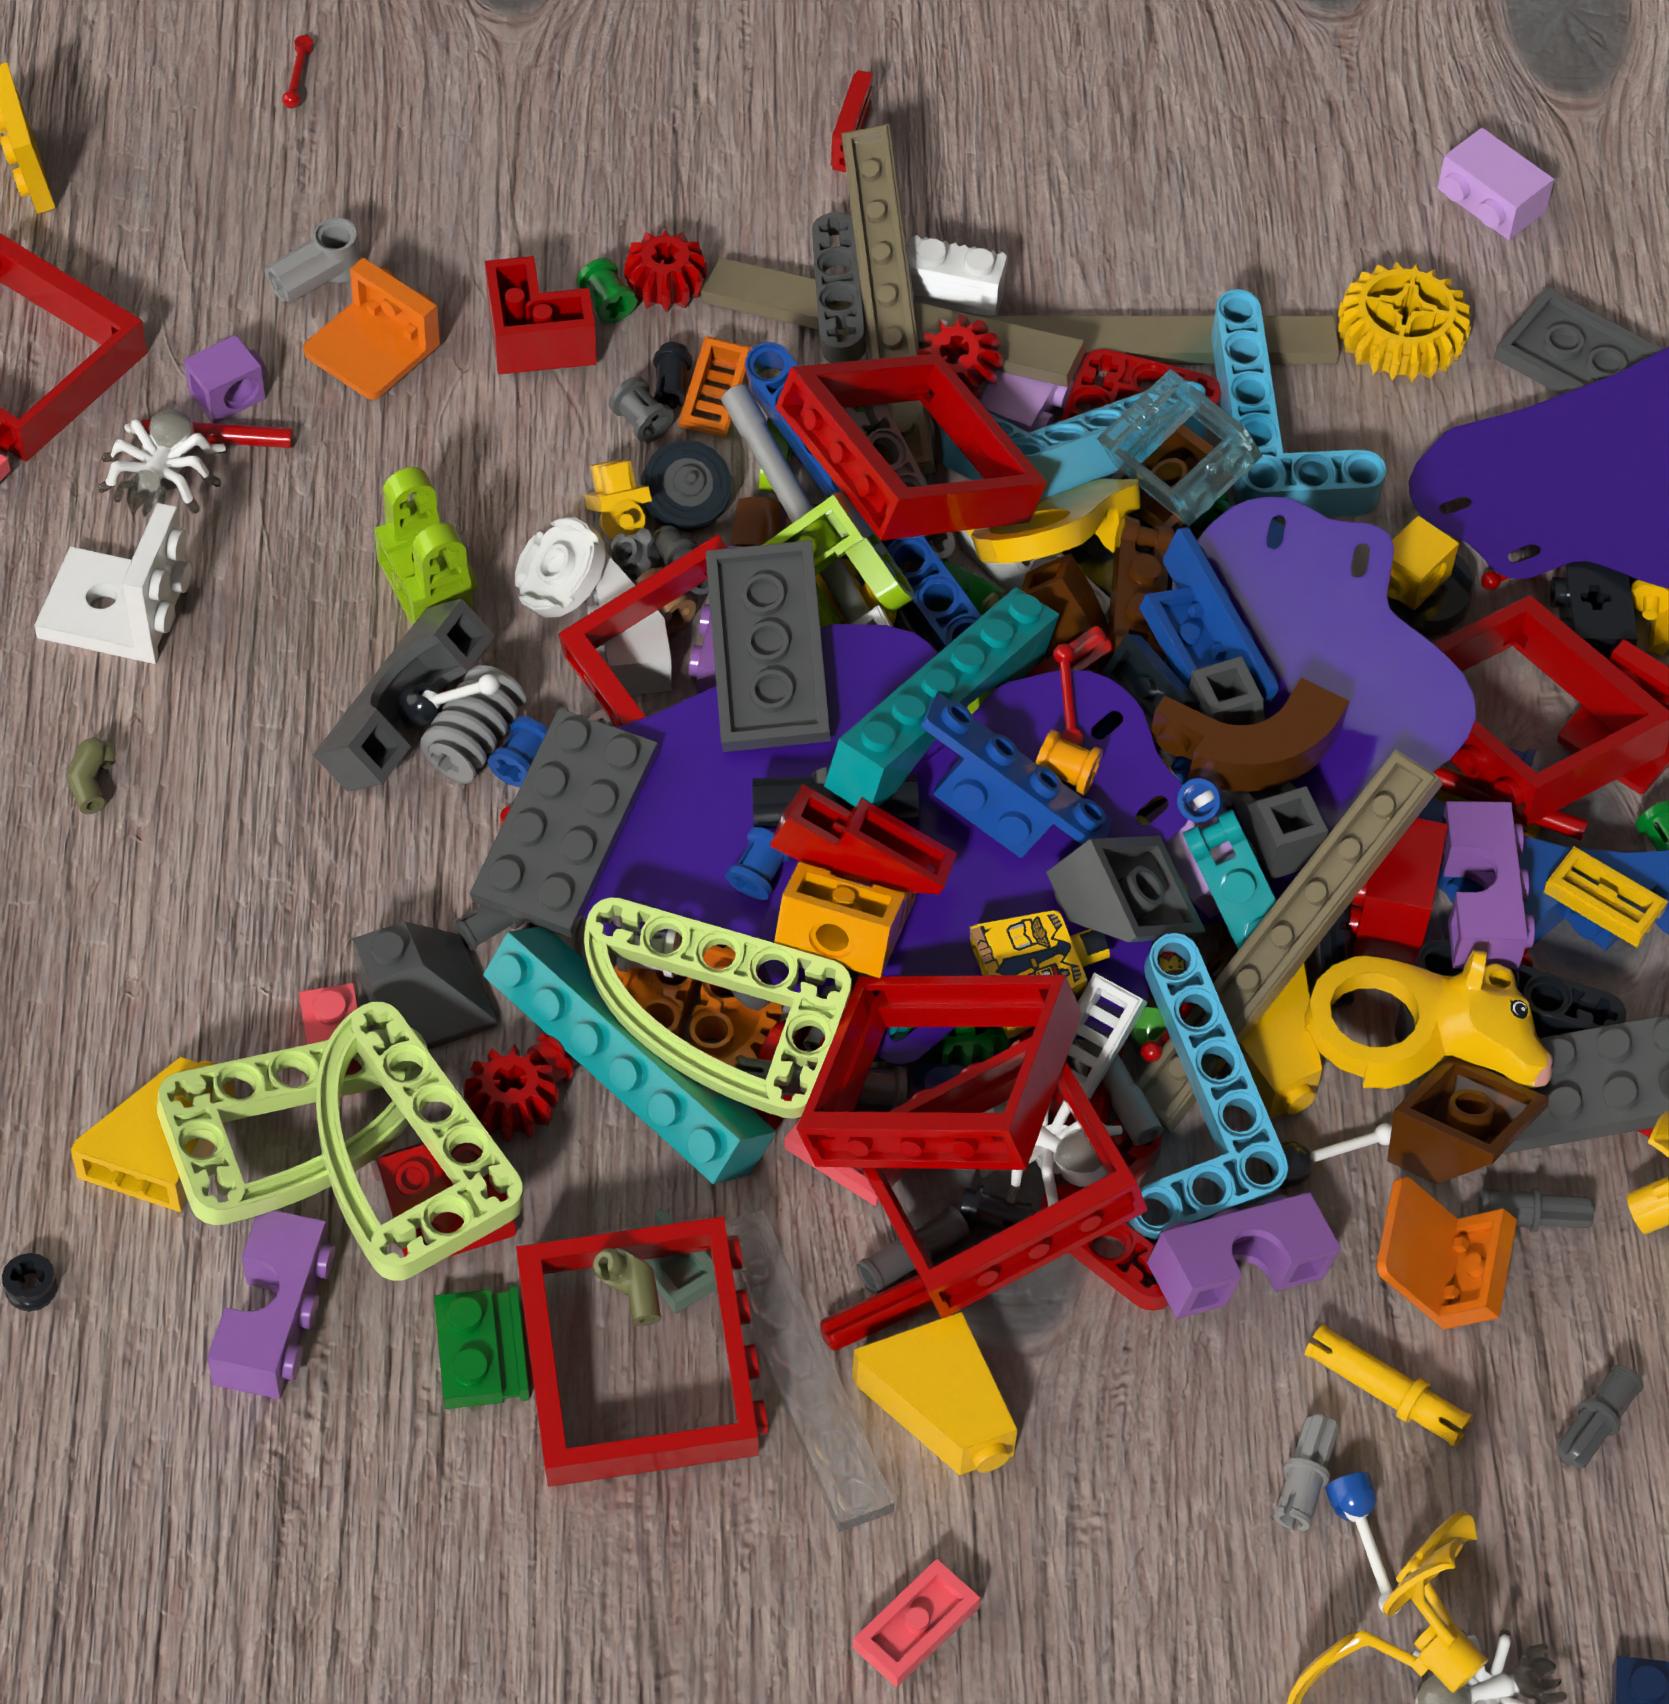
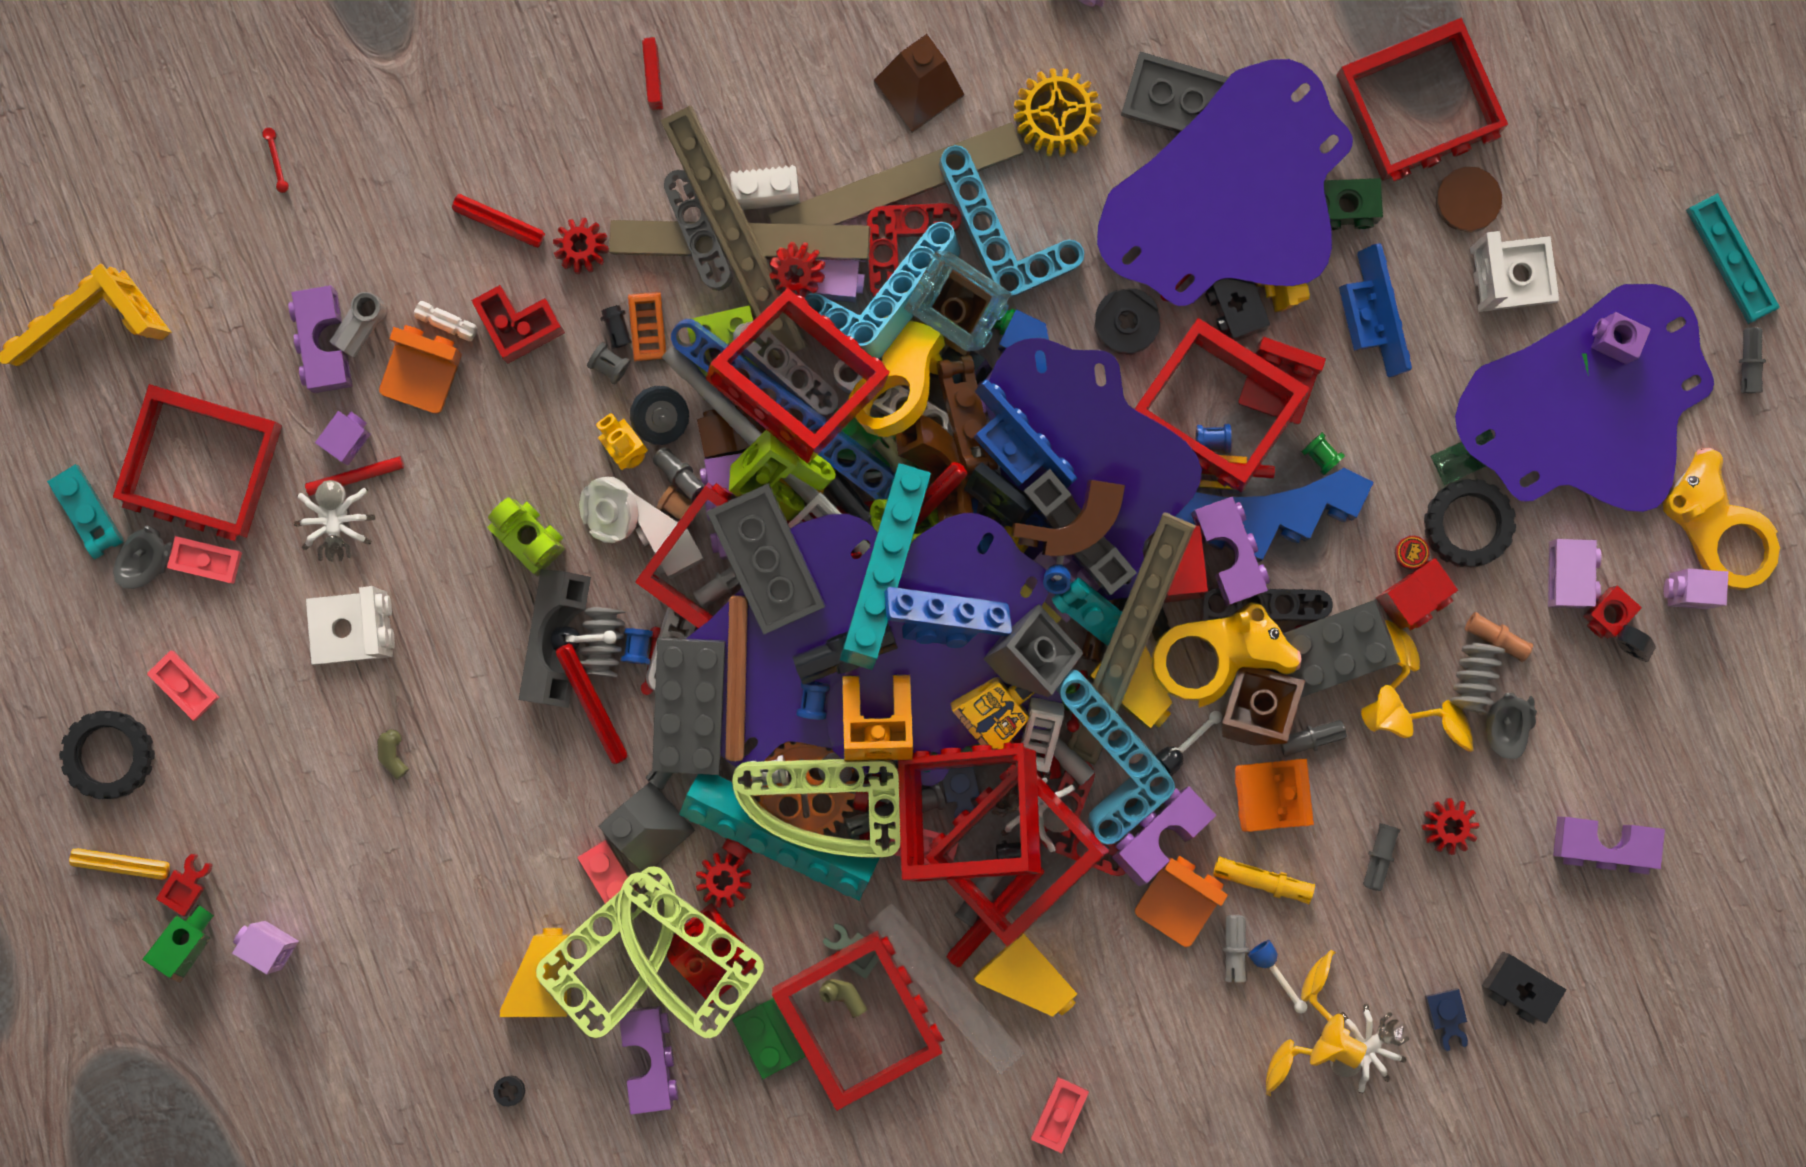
camera: 20 degrees left, 30 degrees up
green bush [576,258,637,324] -> none
dark grey plate [611,528,659,580] -> none
red slope [769,784,957,894] -> none
light orange bush [1035,729,1103,795] -> none
red hinge [1053,643,1083,746] -> none
yellow brick [1387,516,1459,610] -> none
yellow tile [1544,846,1668,948] -> none
none -> medium lavender arch [288,285,353,393]
none -> white axle [414,301,477,341]
none -> red axle [452,194,545,248]
none -> red axle [556,644,628,764]
none -> nougat axle [725,595,748,761]
none -> reddish brown slope [874,34,965,133]
none -> orange bracket [1134,856,1228,947]

